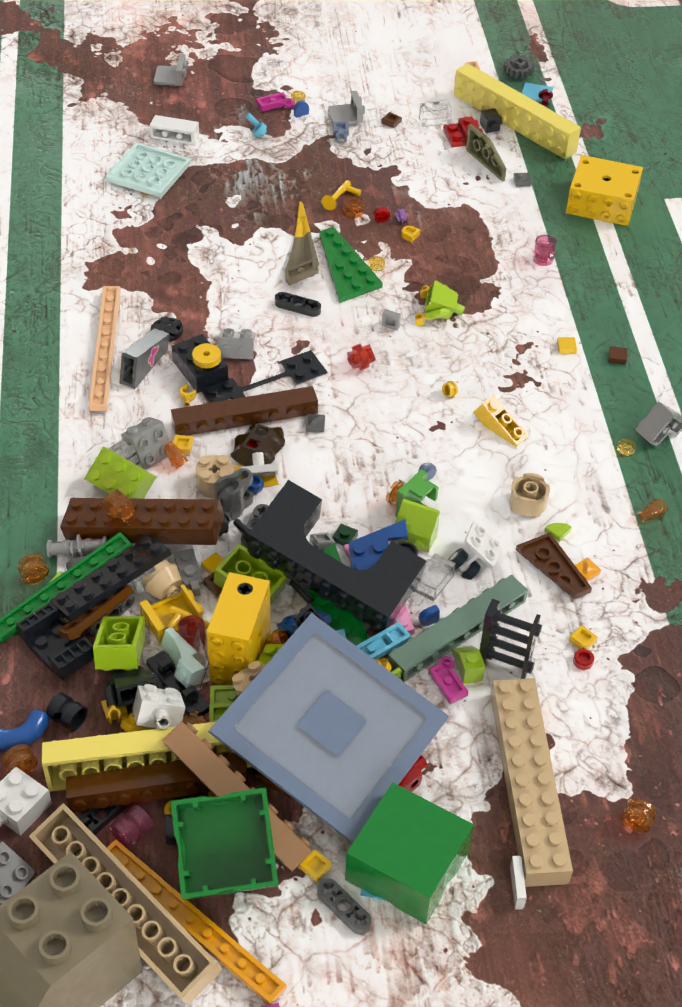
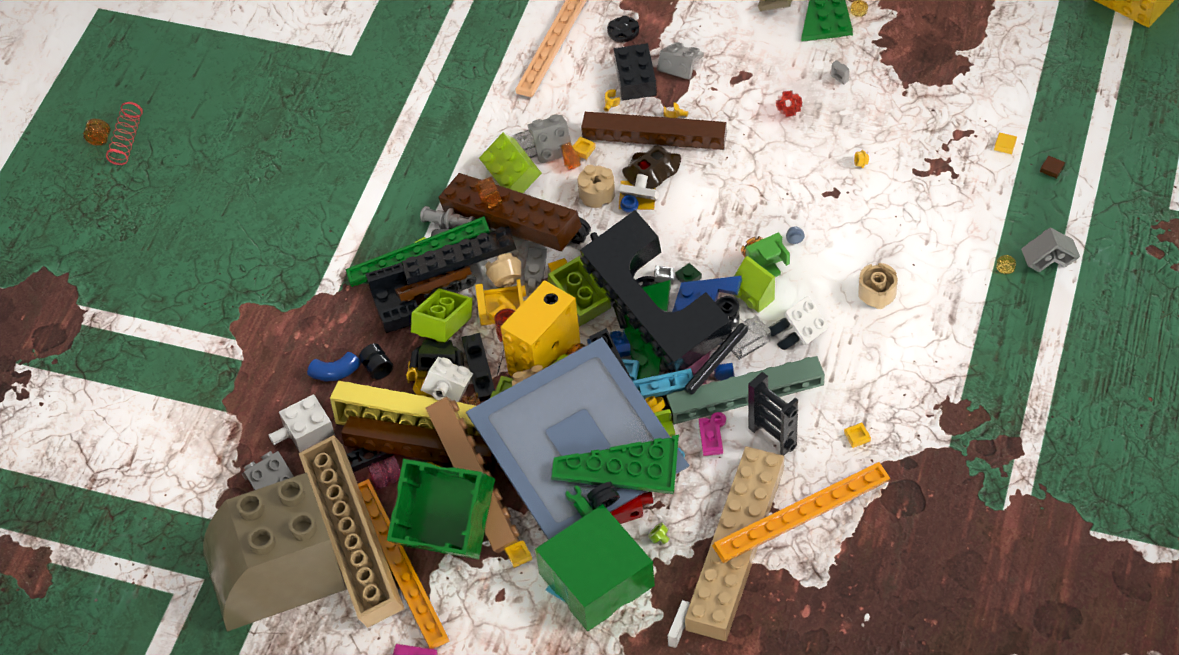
camera: 30 degrees right, 5 degrees up
clear orange wheel [1,744,38,774] -> none
clear orange wheel [17,553,49,585] -> none
dark grey slope [119,328,169,389] -> none
light aqua slope [161,627,205,688] -> none
yellow piece [192,343,221,368] -> none
black hinge [200,350,328,403] -> none
dark grey piece [214,468,254,520] -> none
black beam [275,292,321,317] -> none
dark grey tile [306,414,325,432] -> none
dark grey beam [317,878,371,935] -> none
lime torso [415,280,465,326] -> none
lime slope [452,645,485,684] -> none
yellow slope [473,394,528,447] -> none
reddish brown wing [516,533,592,599] -> none
clear pink wheel [533,235,557,266] -> none
lime tile [544,523,572,542] -> none
red tile [573,649,595,670] -> none
light orange tile [575,557,601,582] -> none
clear orange wheel [621,798,657,833] -> none
clear orange cone [638,498,668,522] -> none
none -> green wing [551,435,679,494]
none -> green bar [565,485,594,517]
none -> black wheel [587,482,620,509]
none -> lime tile [648,522,670,544]
none -> yellow piece [663,102,688,118]
none -> black axle [685,323,748,395]
none -> light orange plate [712,462,890,563]

